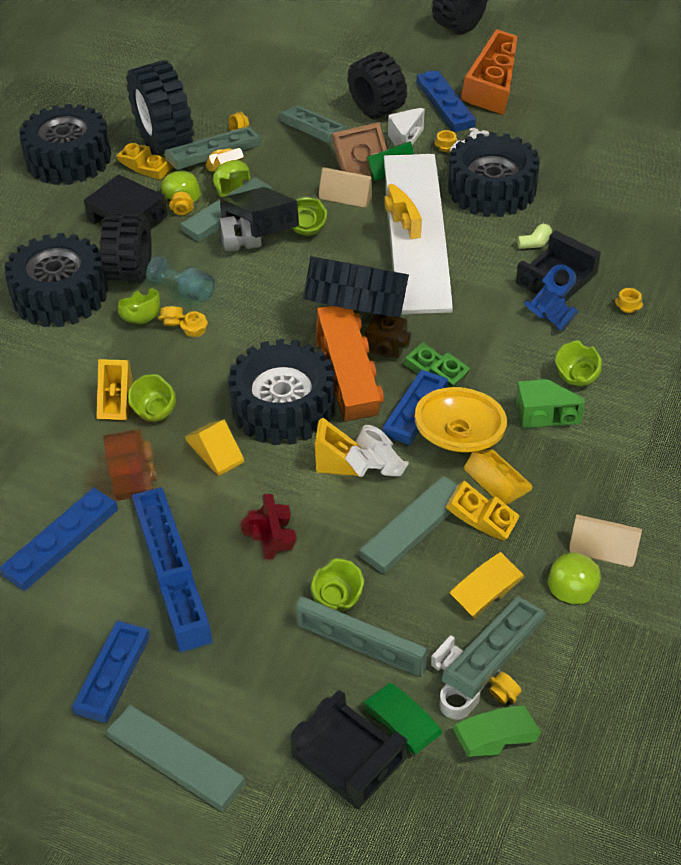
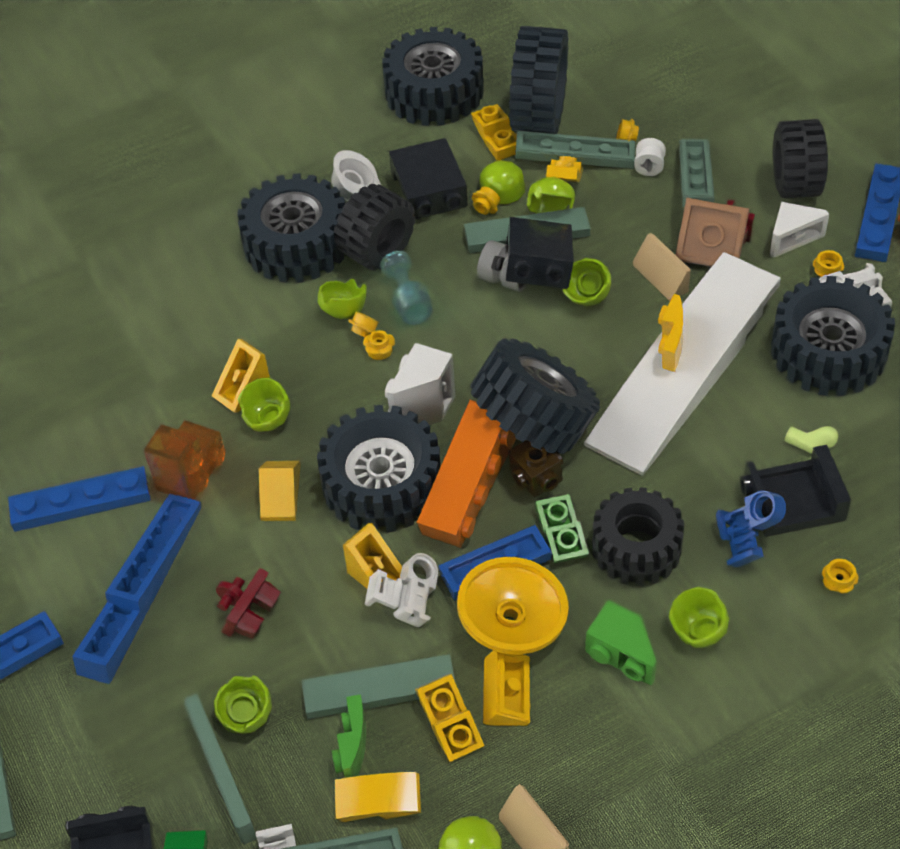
camera: 40 degrees right, 5 degrees up
green slope [366,141,415,181] -> none
none -> white piece [331,150,381,202]
none -> bright green slope [332,694,366,778]
none -> white slope [385,343,456,425]
none -> black tyre [592,487,685,586]
none -> white wheel [634,138,666,176]

